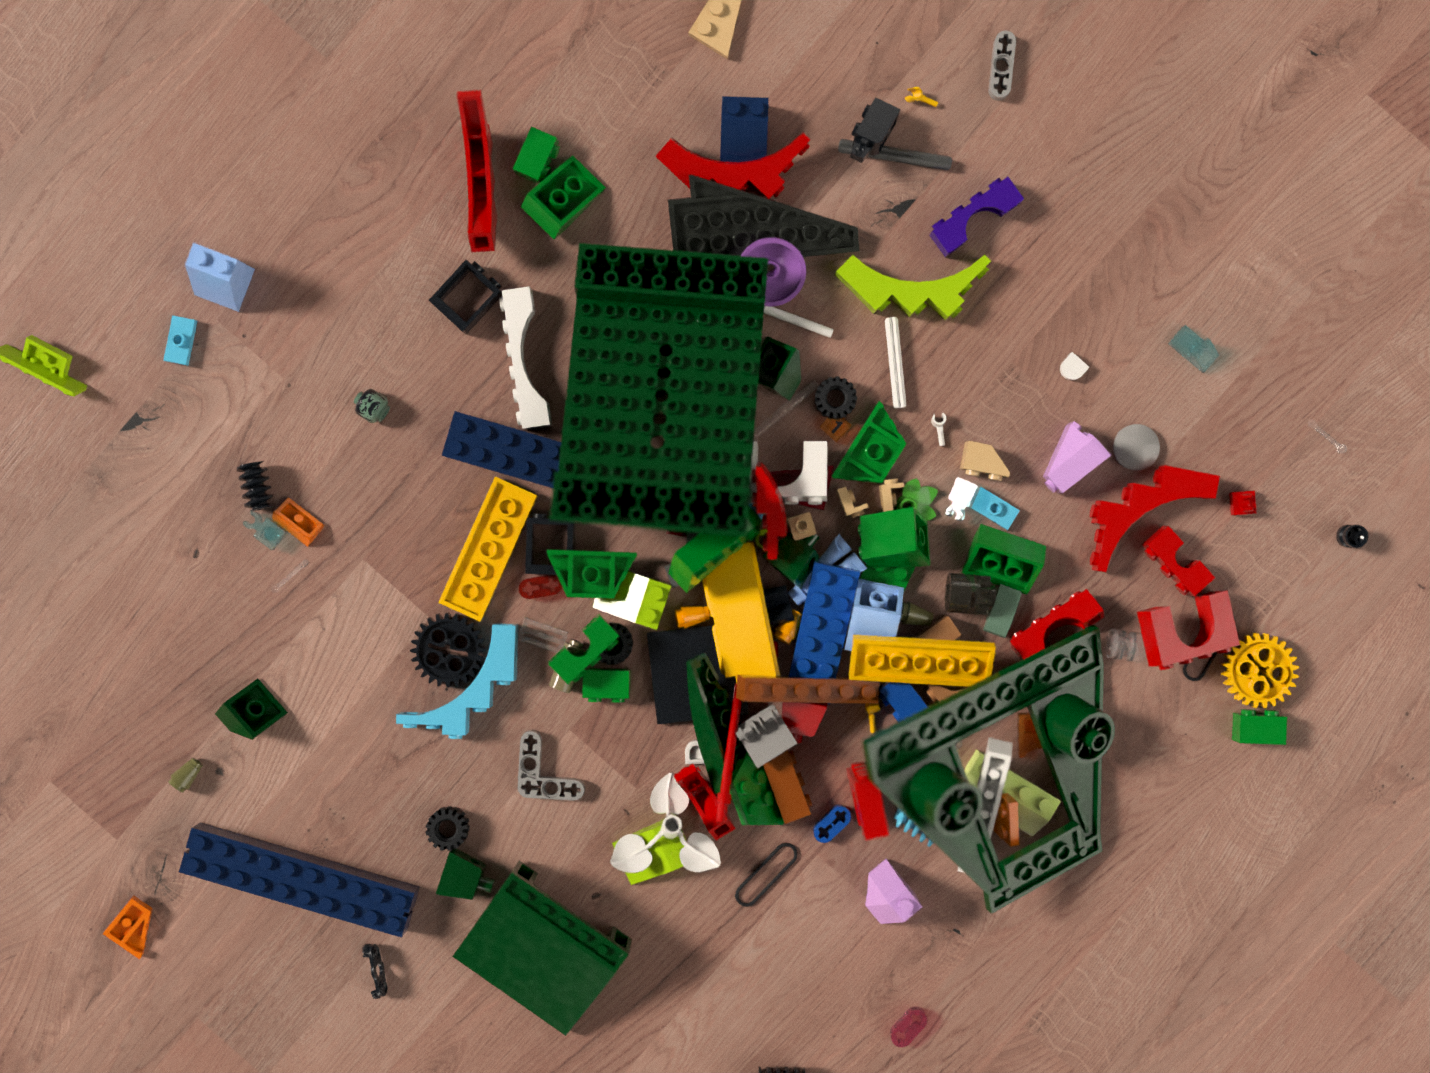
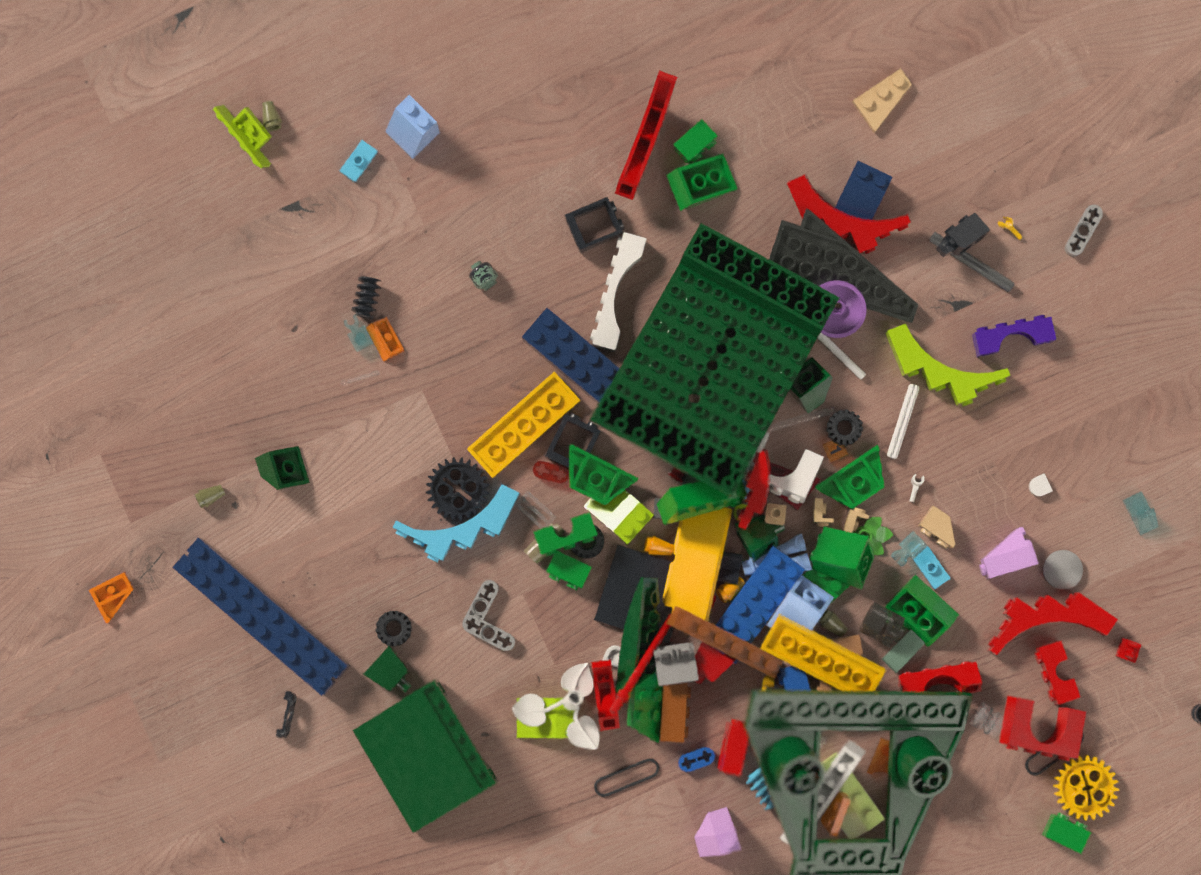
camera: 25 degrees right, 5 degrees down
none -> olive cone [262,101,282,131]

